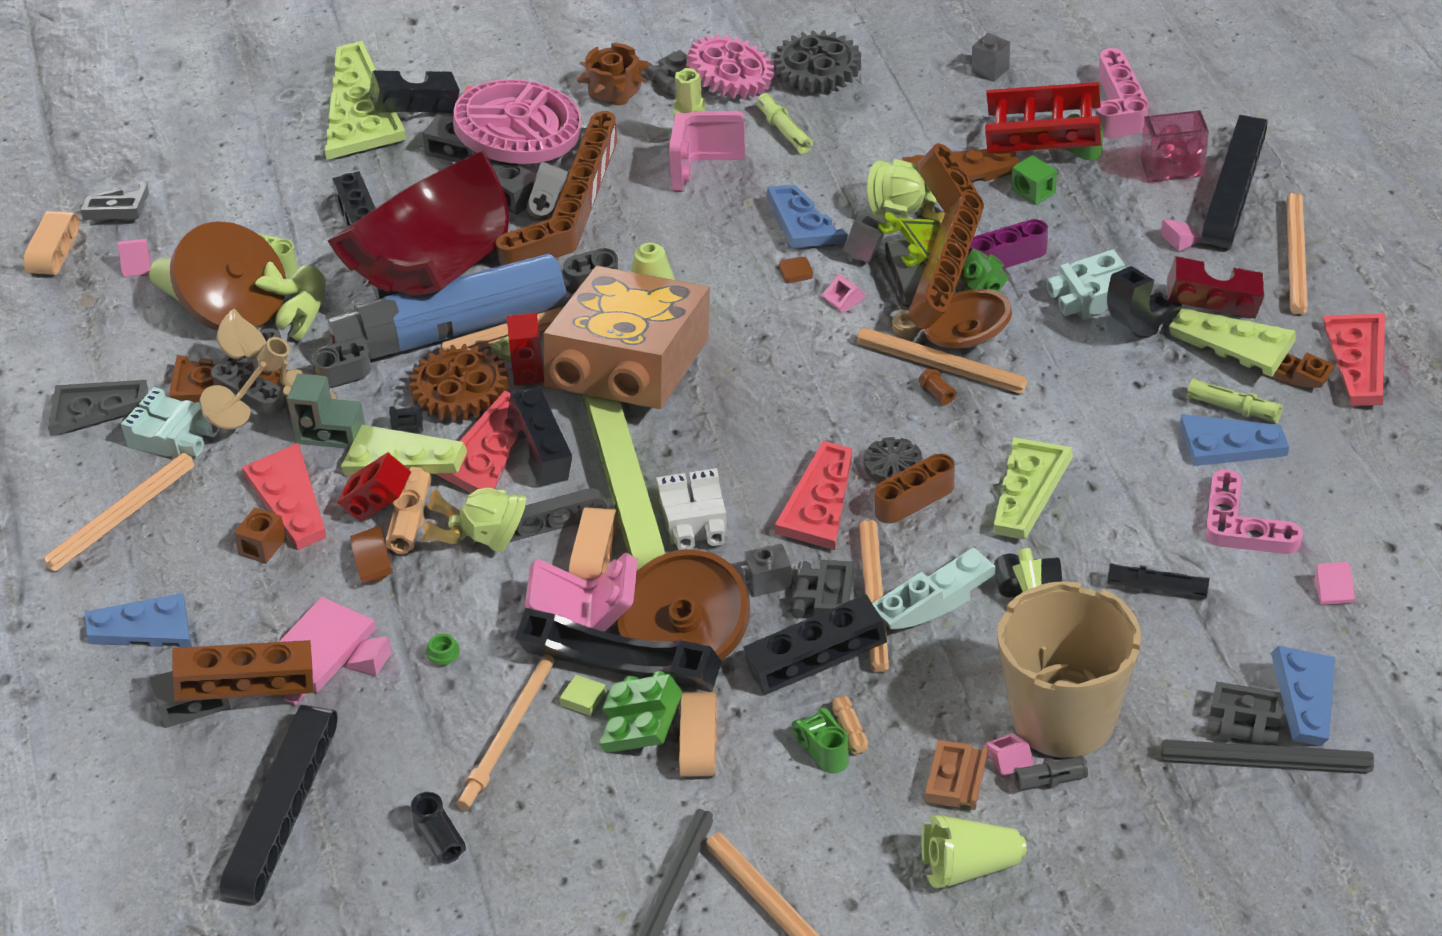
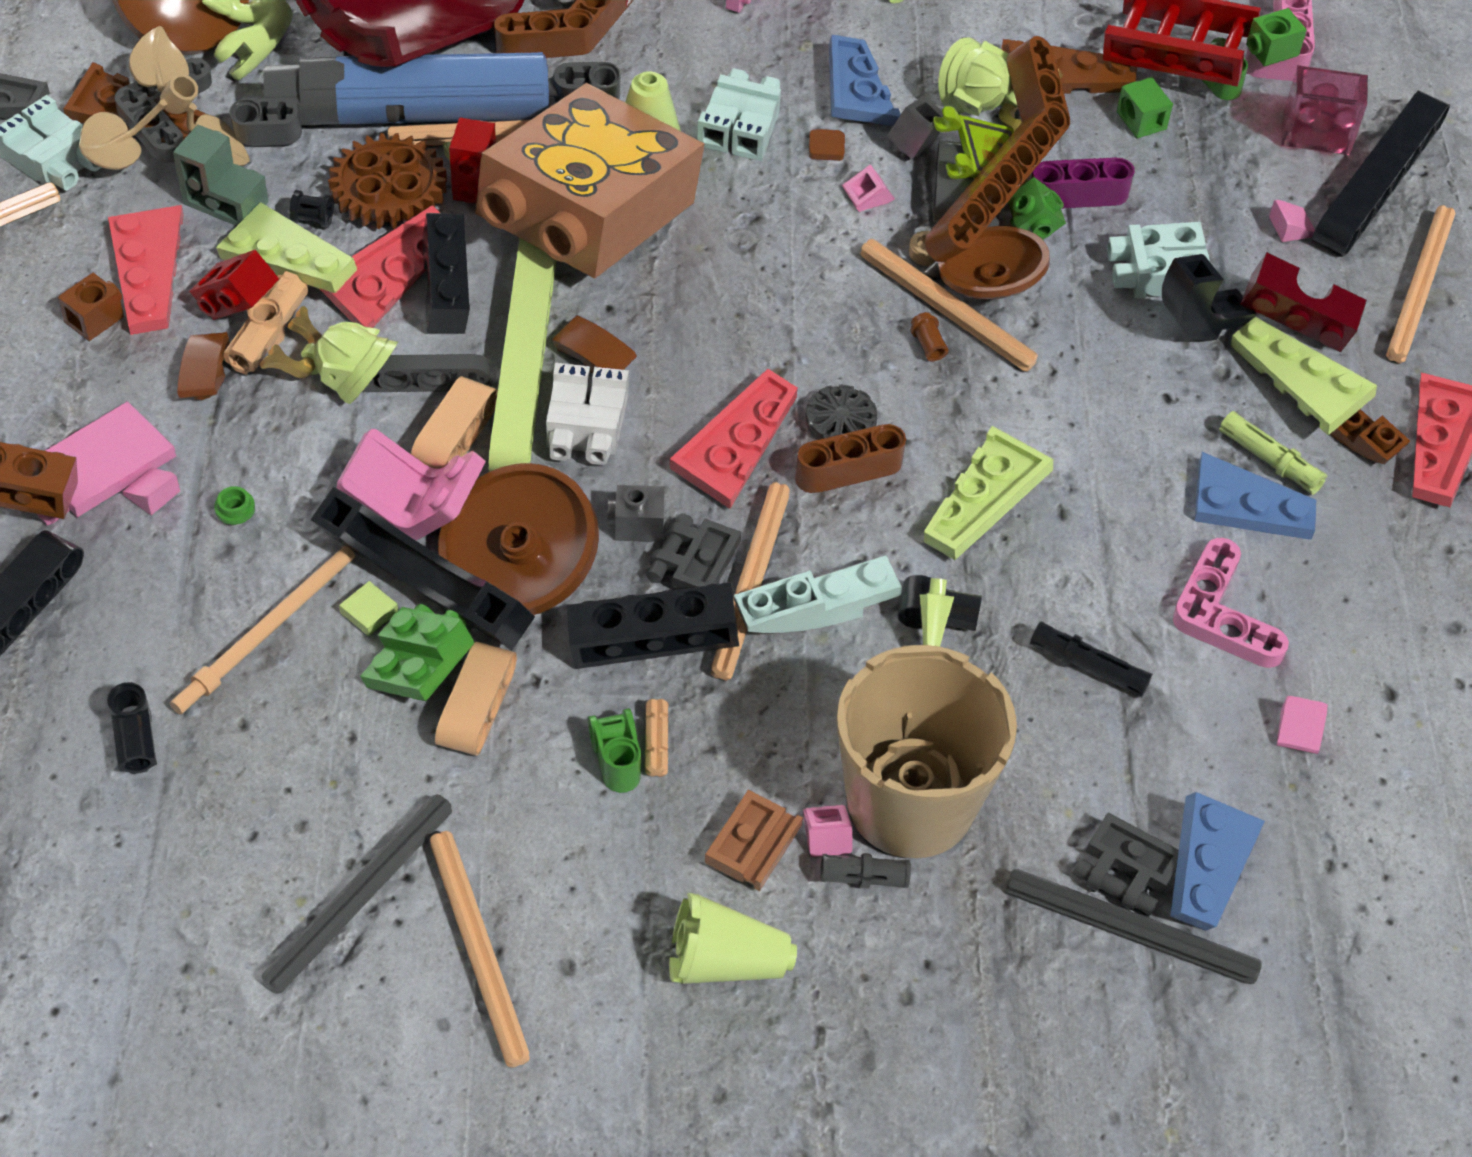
camera: 10 degrees right, 10 degrees up
none -> dark orange slope [552,315,637,373]
none -> light aqua hips [697,68,781,161]
none -> bright green brick [1246,8,1307,67]

